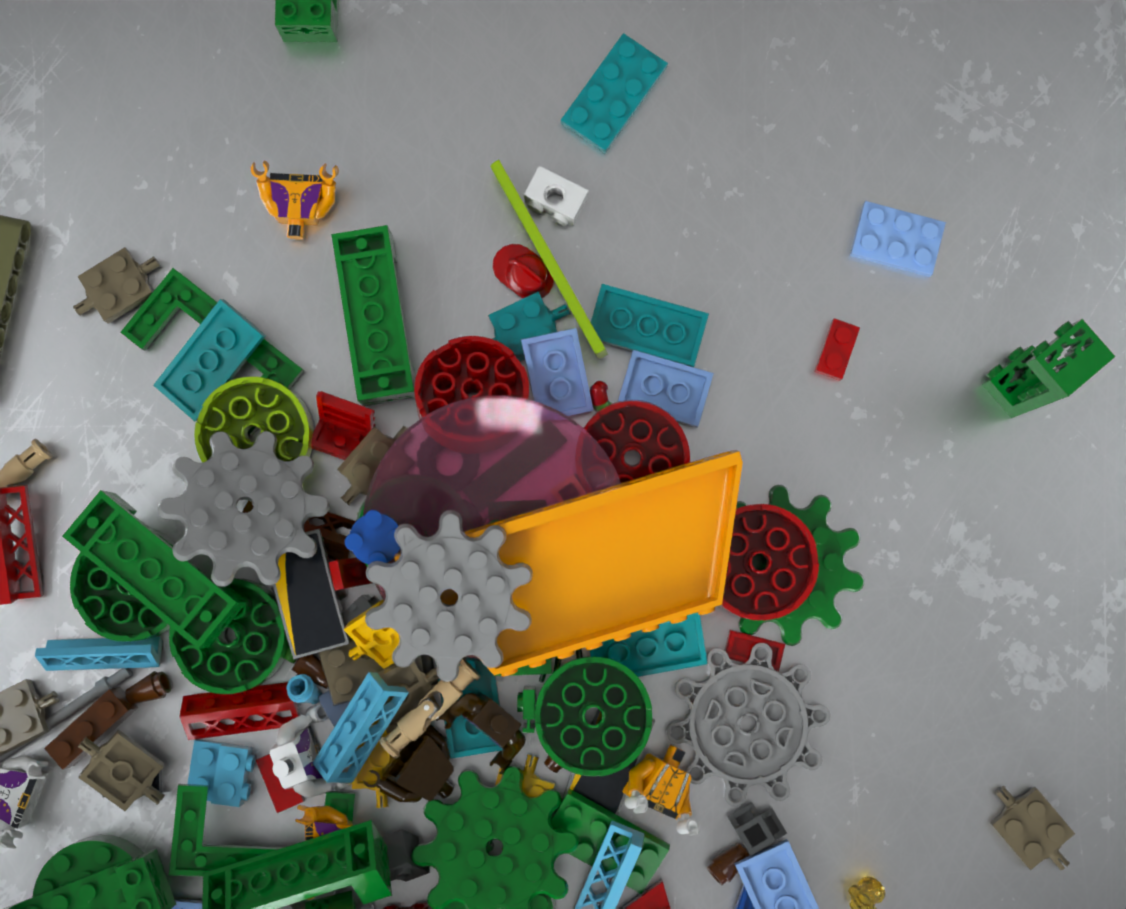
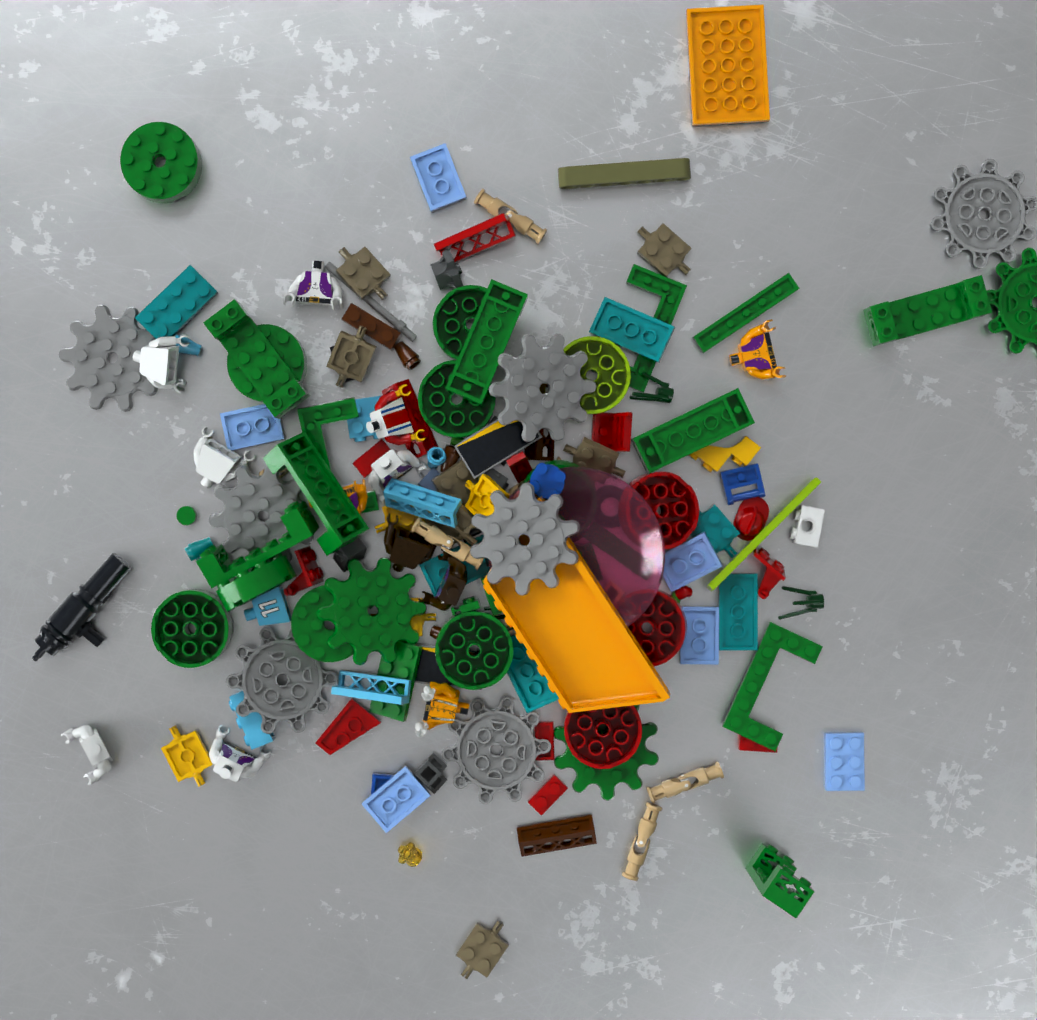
camera: 75 degrees right, 5 degrees up
medium azure fence [35,637,163,671] -> none
teal plate [560,33,668,154] -> none
reddish brown cone [706,843,750,886] -> none
none -> torso [366,384,426,445]
none -> dark grey brick [430,249,463,290]
none -> reddish brown fence [517,815,597,857]
none -> red plate [528,774,568,816]
none -> tan piece [622,802,663,881]
none -> dark green plant [629,372,674,403]
none -> tan piece [646,761,724,804]
none -> yellow arch [688,436,761,473]
none -> green plate [692,273,800,353]
none -> blue plate [720,463,765,506]
none -> green plate [722,622,823,751]
none -> red plate [753,547,786,599]
none -> dark green plant [778,586,824,620]

